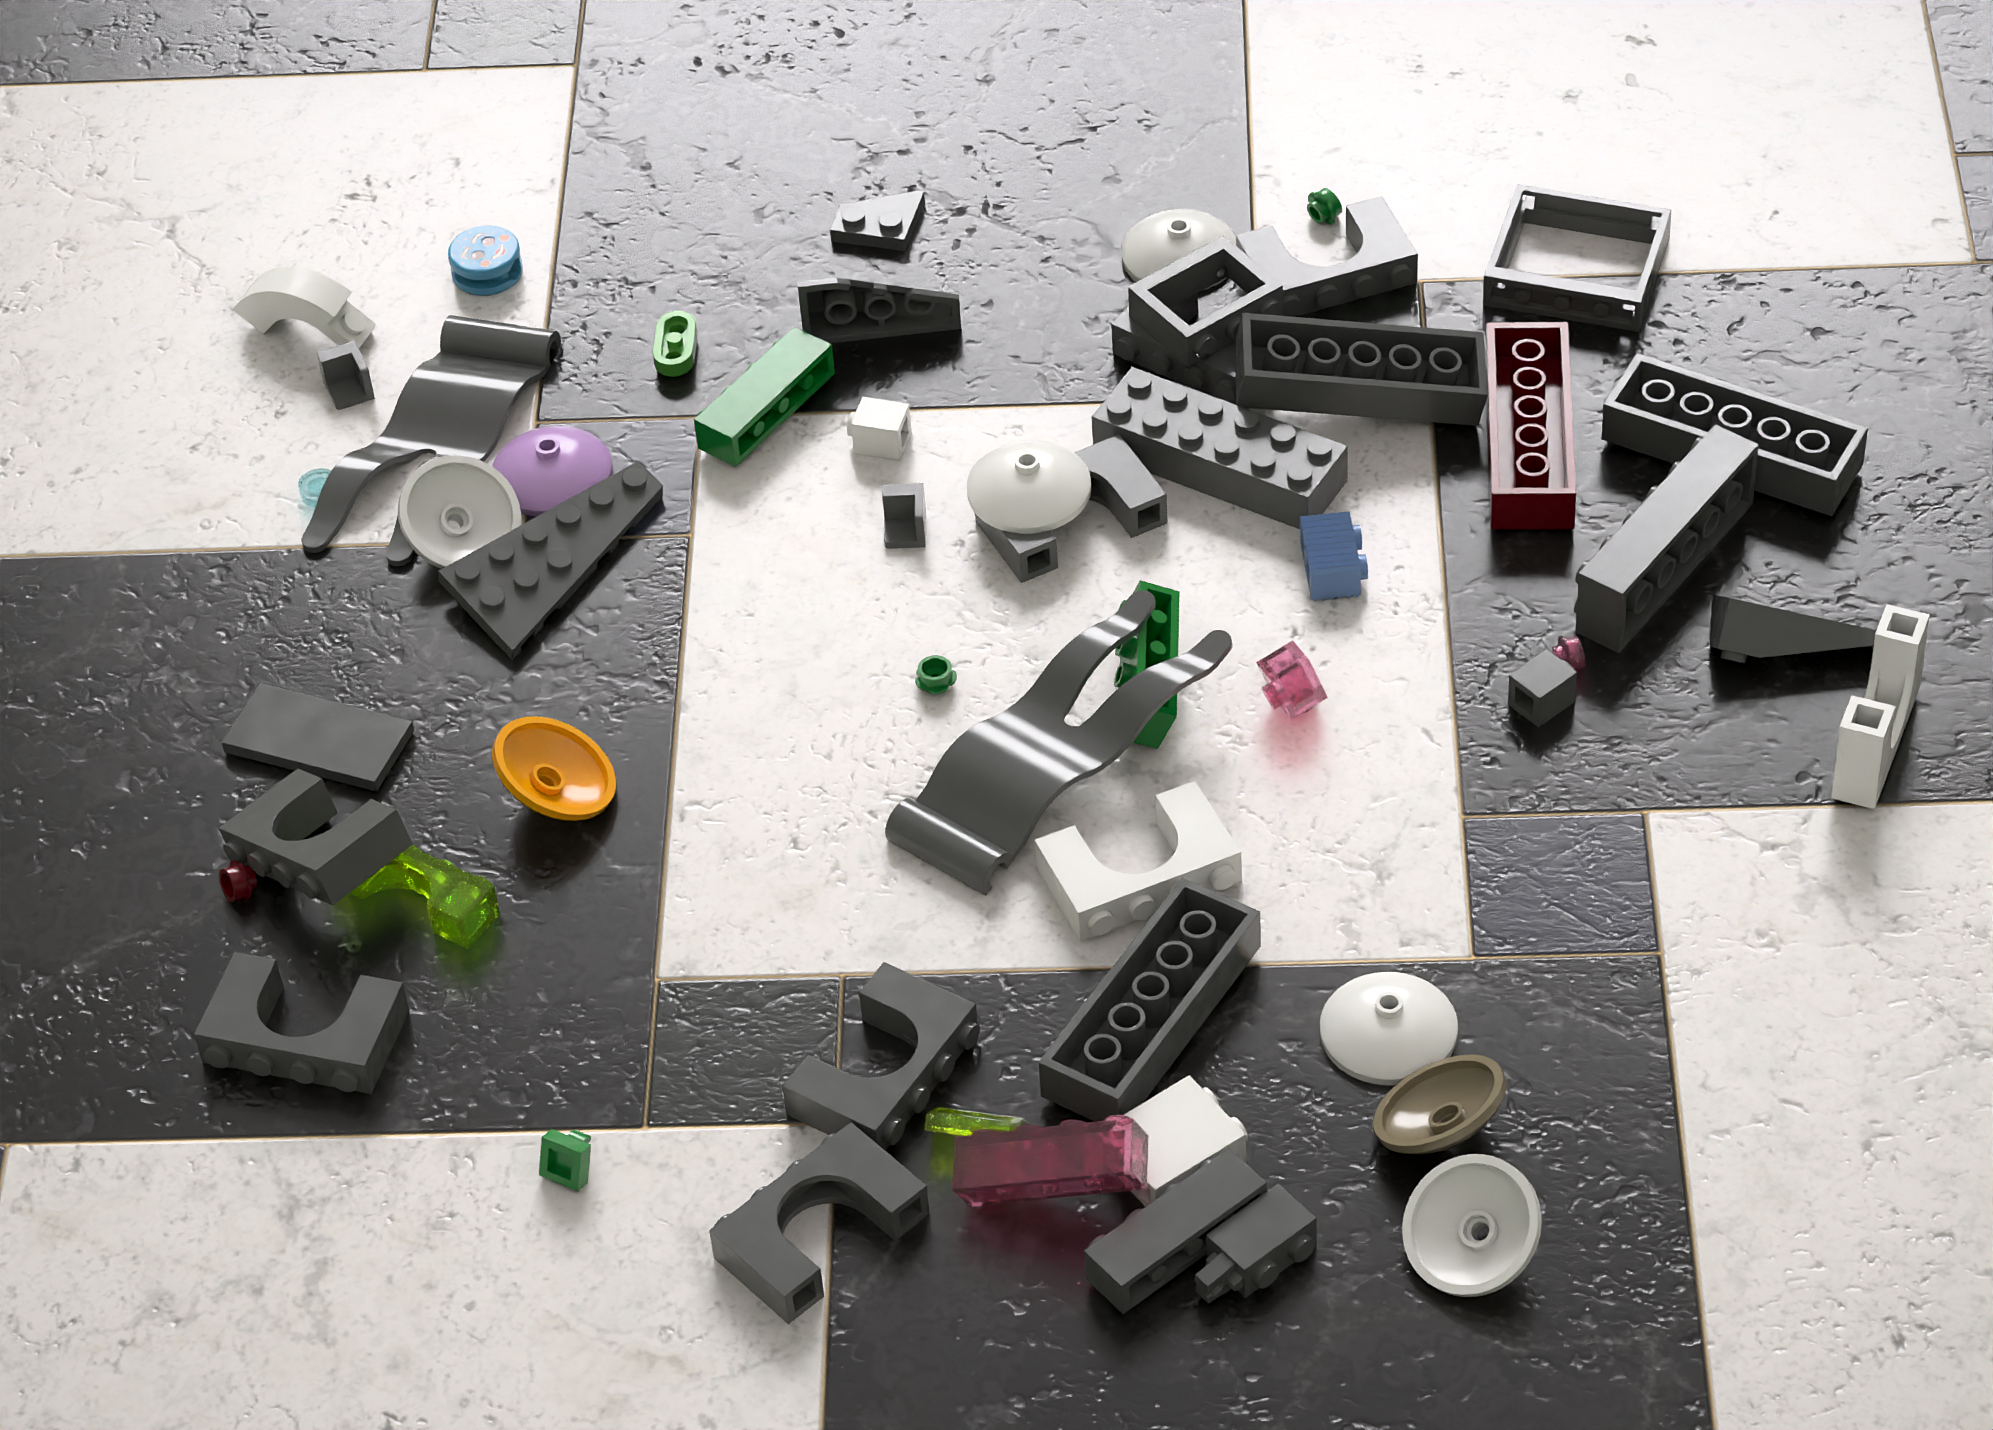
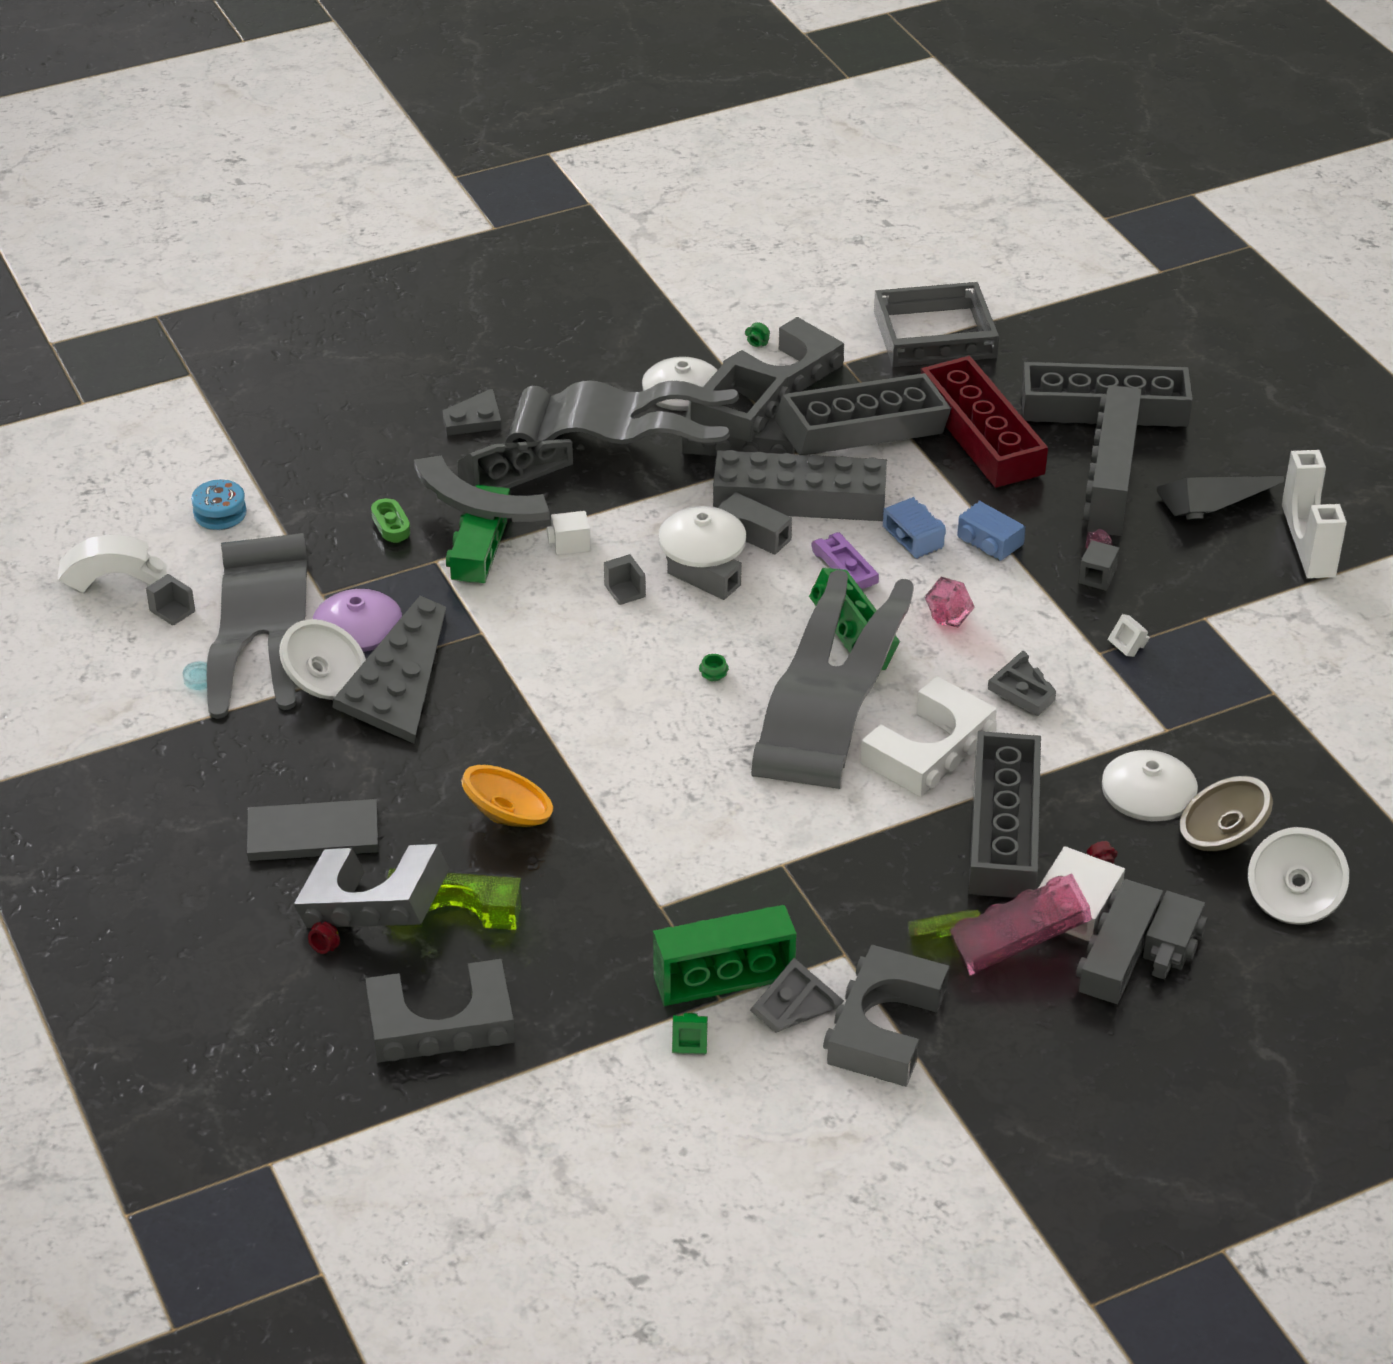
camera: 30 degrees left, 5 degrees down
dark grey arch [782,962,980,1151] -> none
none -> dark grey tile [414,455,550,522]
none -> dark grey flag [506,381,739,444]
none -> green brick [653,905,797,1006]
none -> dark grey wing [750,958,844,1033]
none -> medium lavender plate [811,532,879,589]
none -> medium blue brick [957,501,1026,561]
none -> dark grey wing [988,650,1056,716]
none -> dark red plate [1086,841,1118,864]
none -> white tile [1108,614,1150,657]

